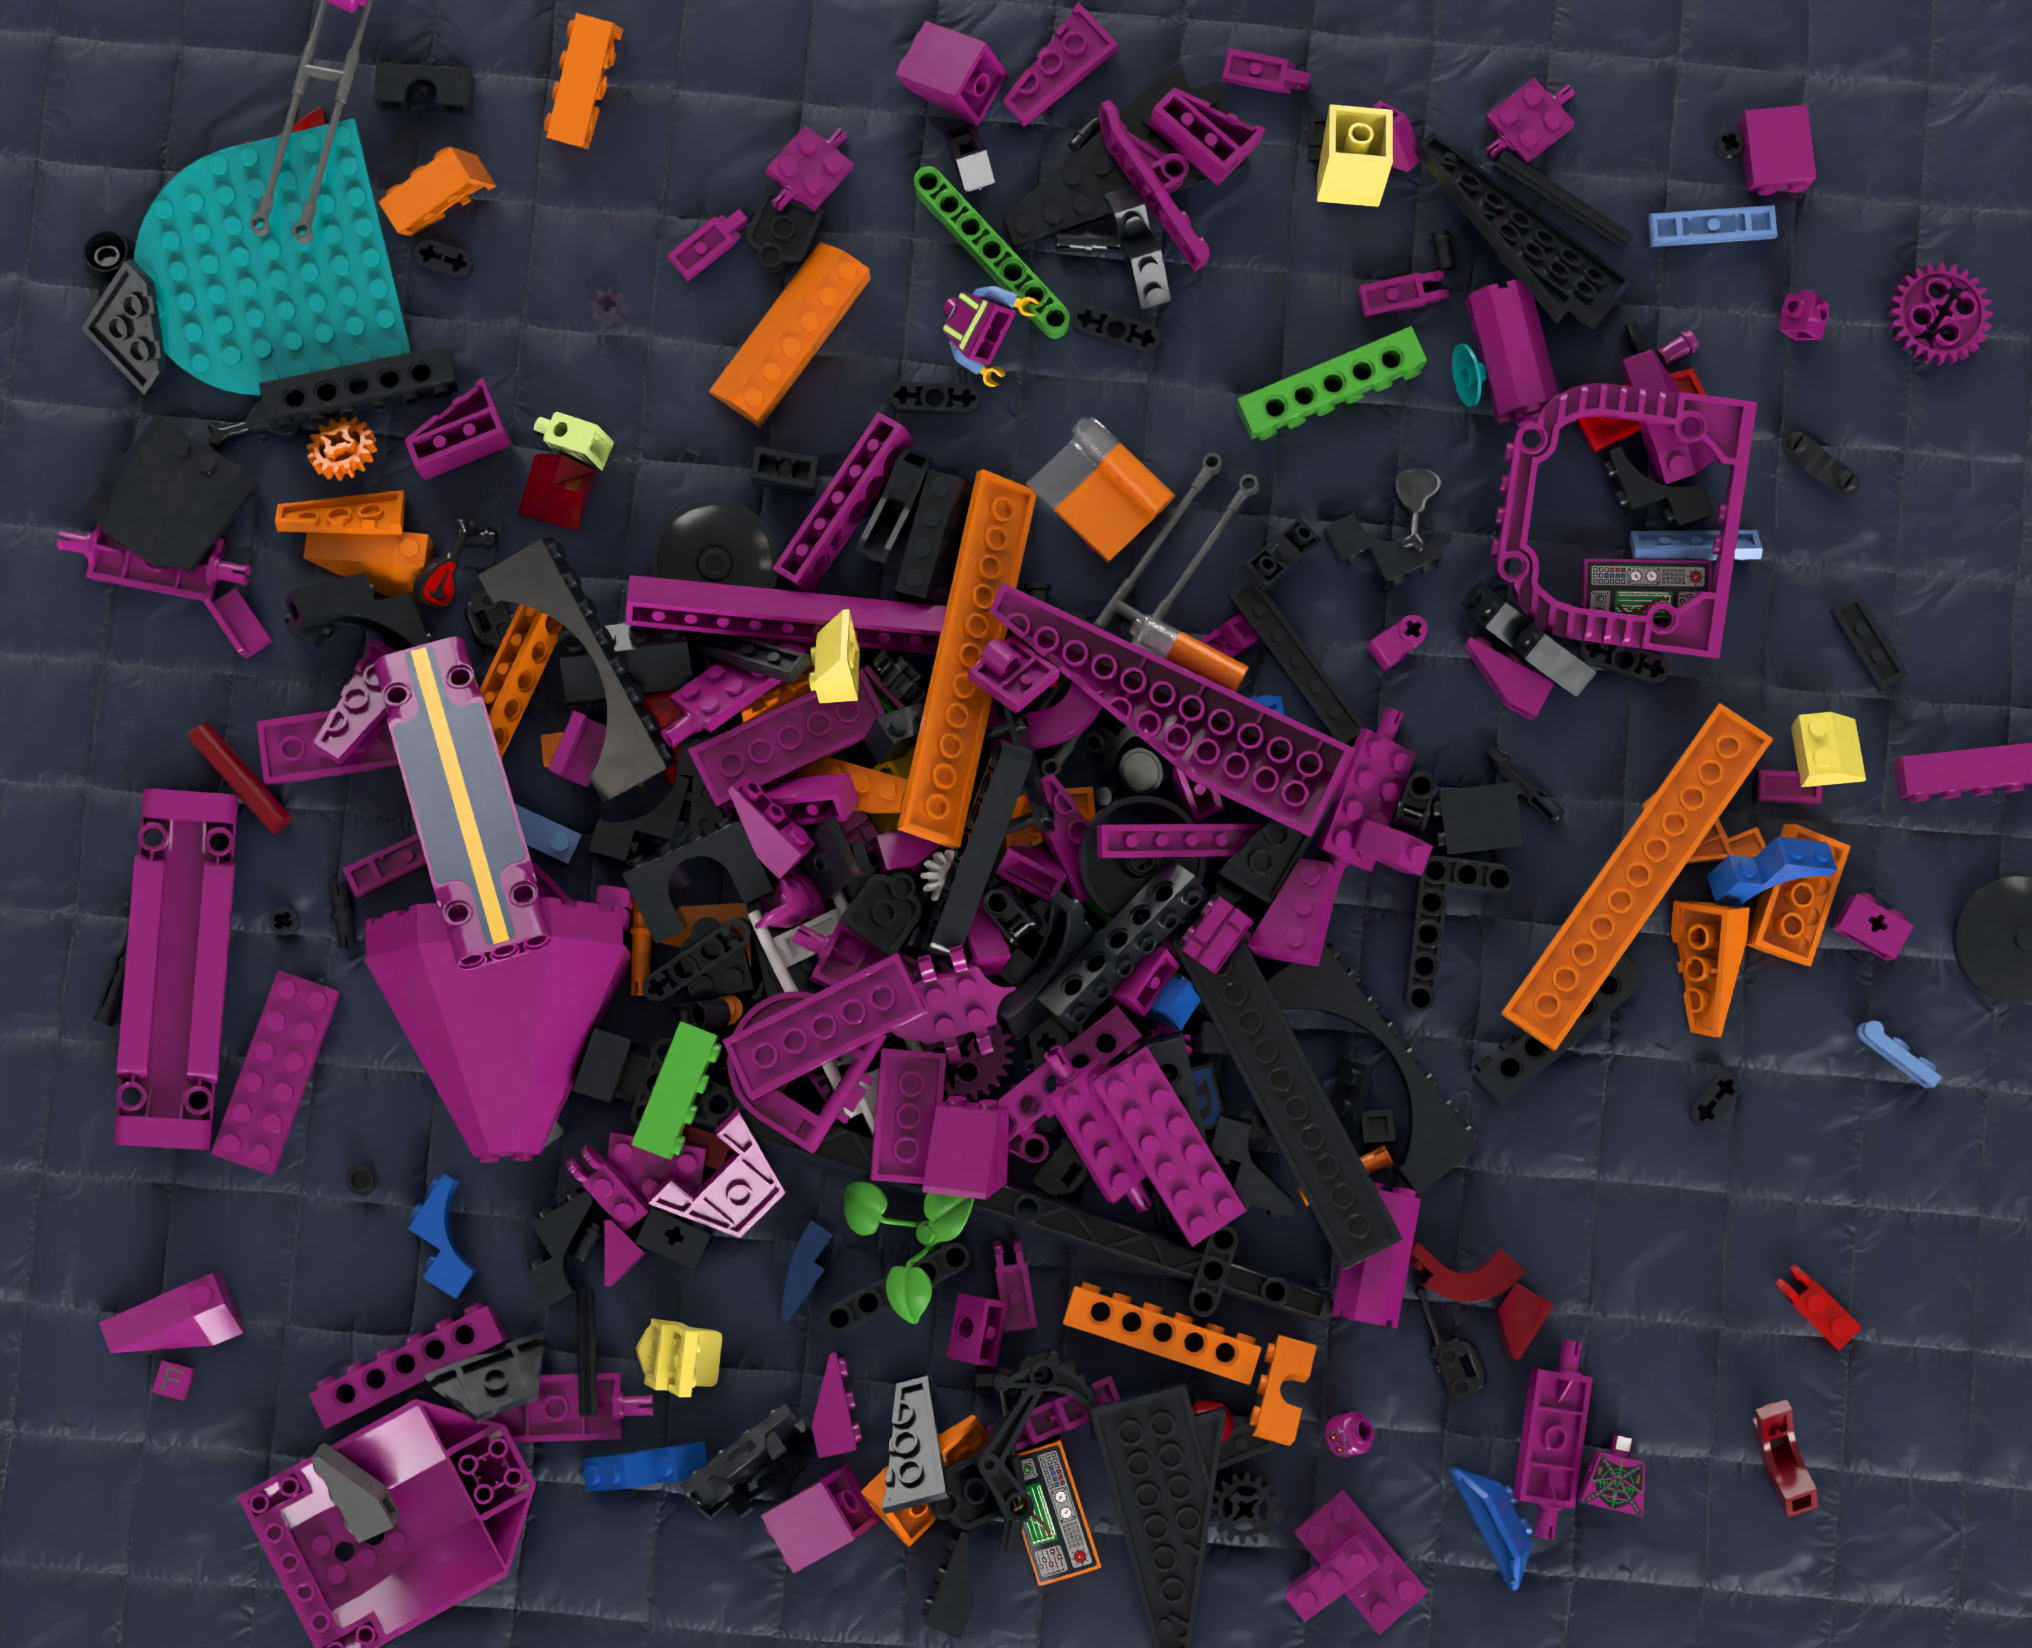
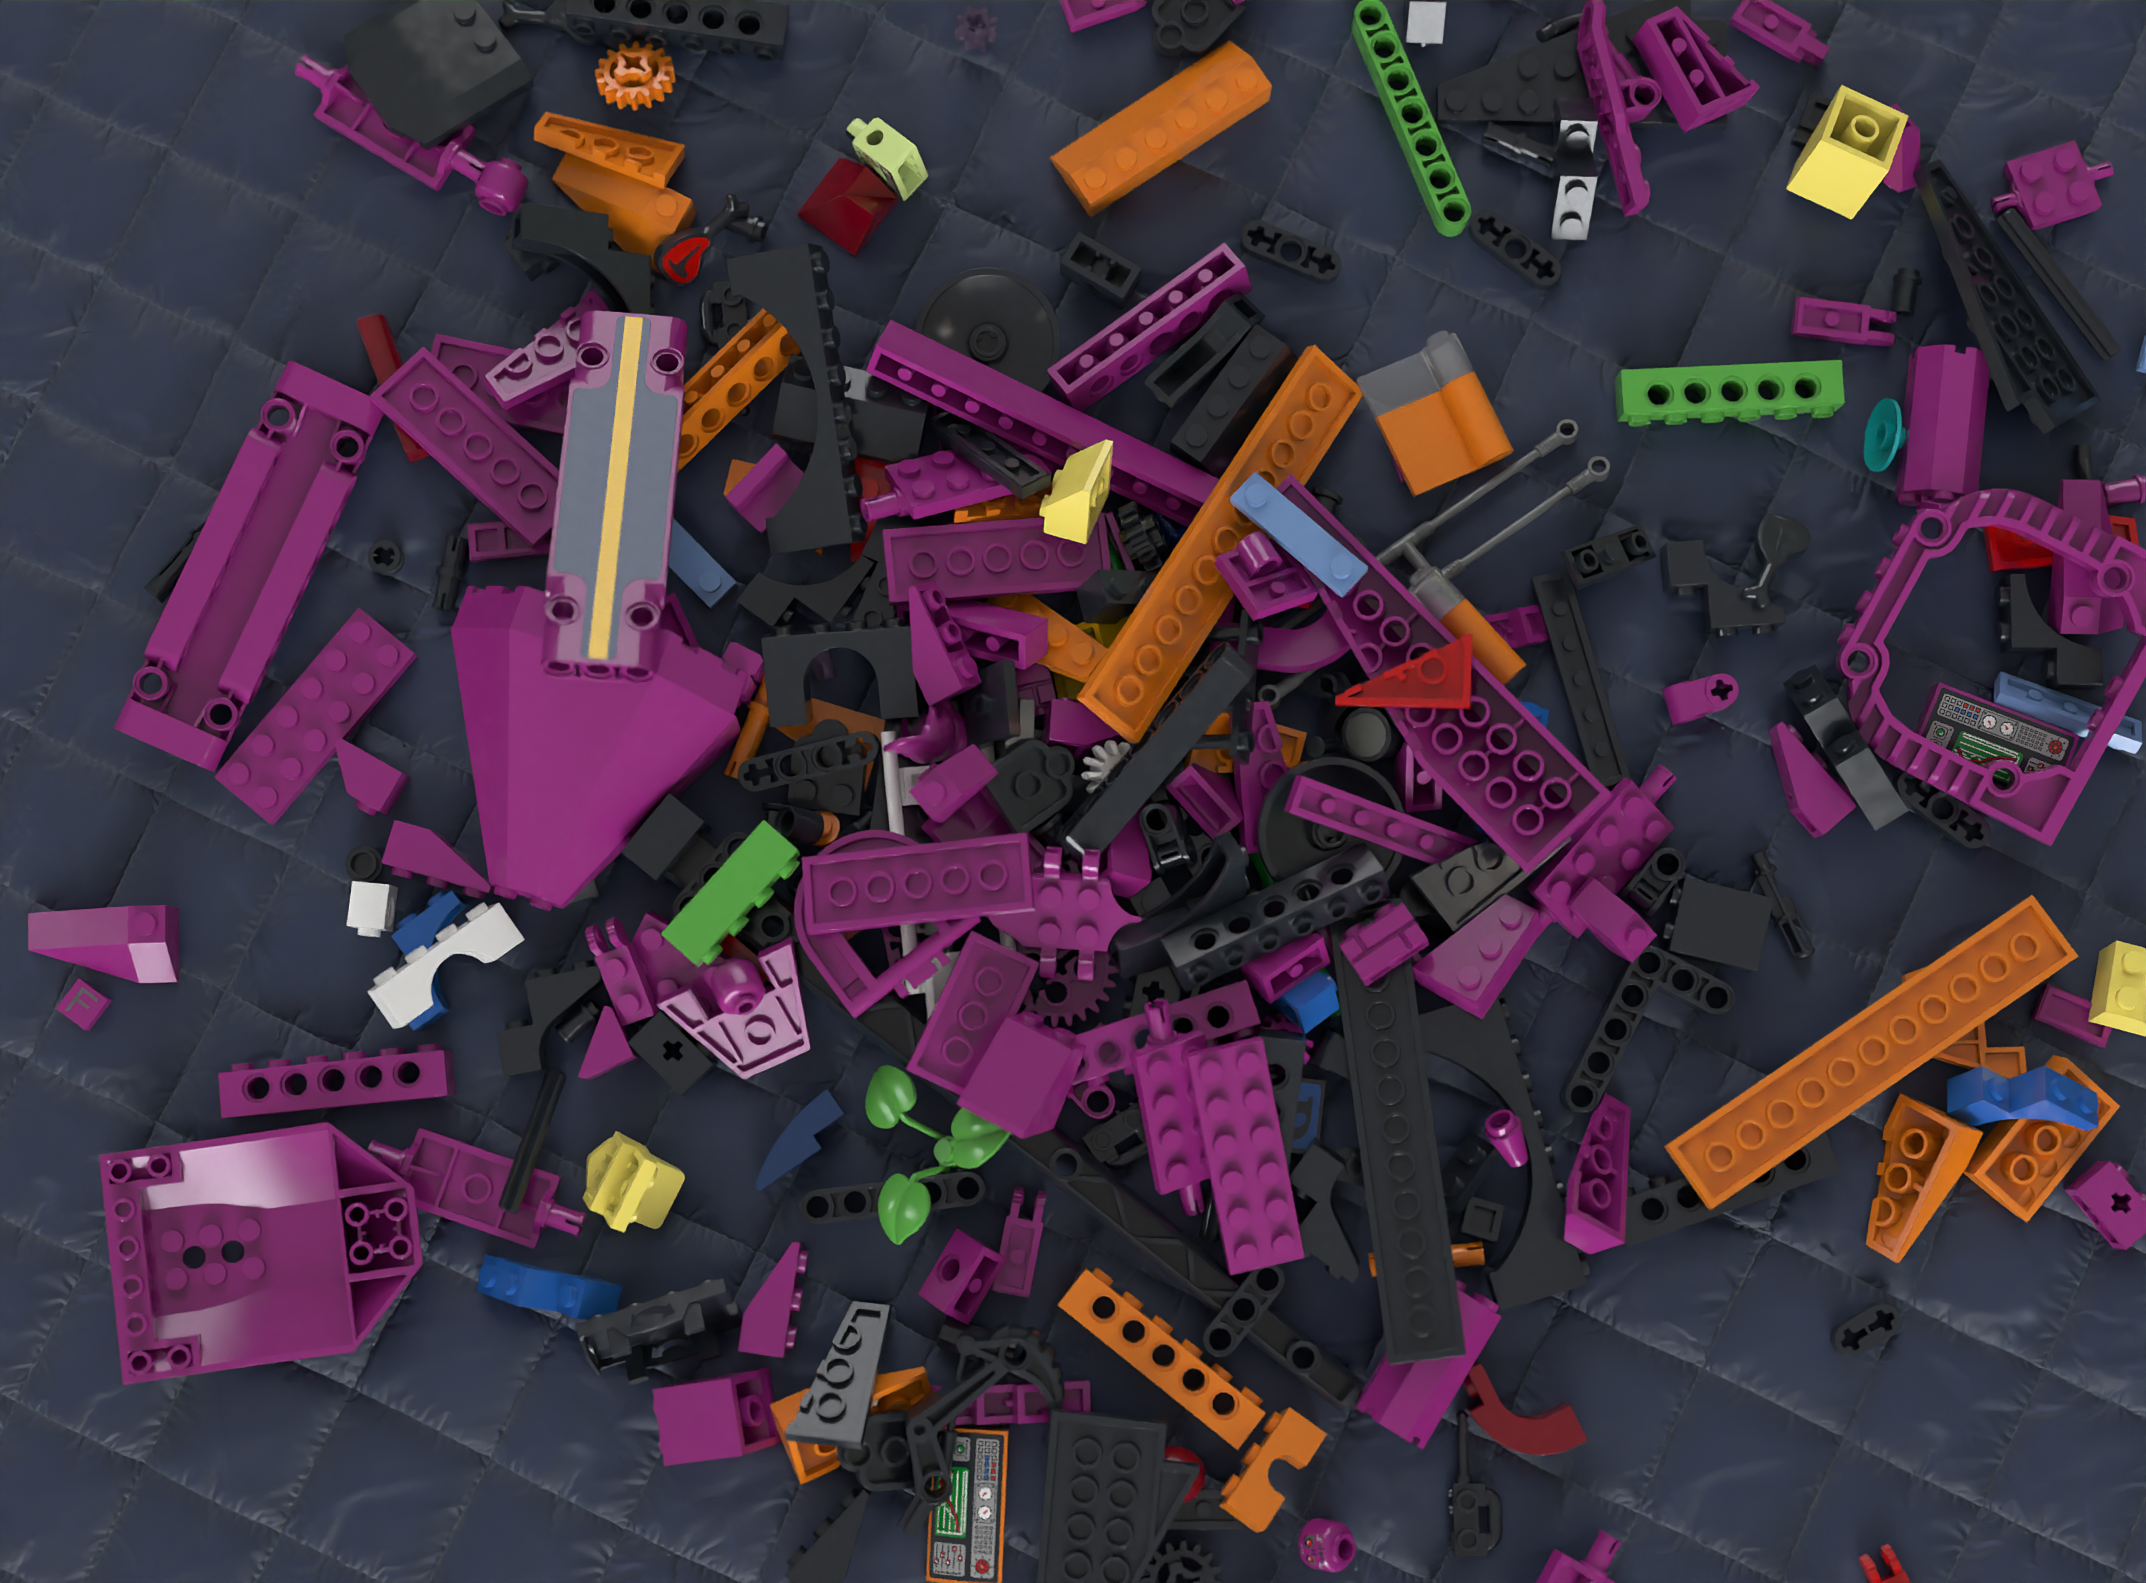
camera: 25 degrees right, 0 degrees up
magenta panel [203,588,273,659] -> none
dark grey slope [312,1443,401,1543] -> none
magenta wedge [405,377,512,481] -> none
black wing [423,1330,545,1423] -> none
torso [943,286,1040,387] -> none
dark red slope [1494,1282,1554,1361] -> none
medium blue plate [1857,1021,1942,1088] -> none
none -> magenta slope [334,737,410,817]
none -> white brick [347,881,398,937]
none -> white arch [367,902,525,1029]
none -> magenta plate [370,347,559,549]
none -> magenta slope [381,820,497,899]
none -> magenta head [475,158,529,216]
none -> magenta head [710,958,765,1015]
none -> magenta slope [909,744,999,823]
none -> medium blue plate [1230,472,1368,598]
none -> red wing [1335,634,1473,709]
none -> magenta cone [1485,1110,1529,1167]
none -> magenta wedge [1564,1093,1631,1254]

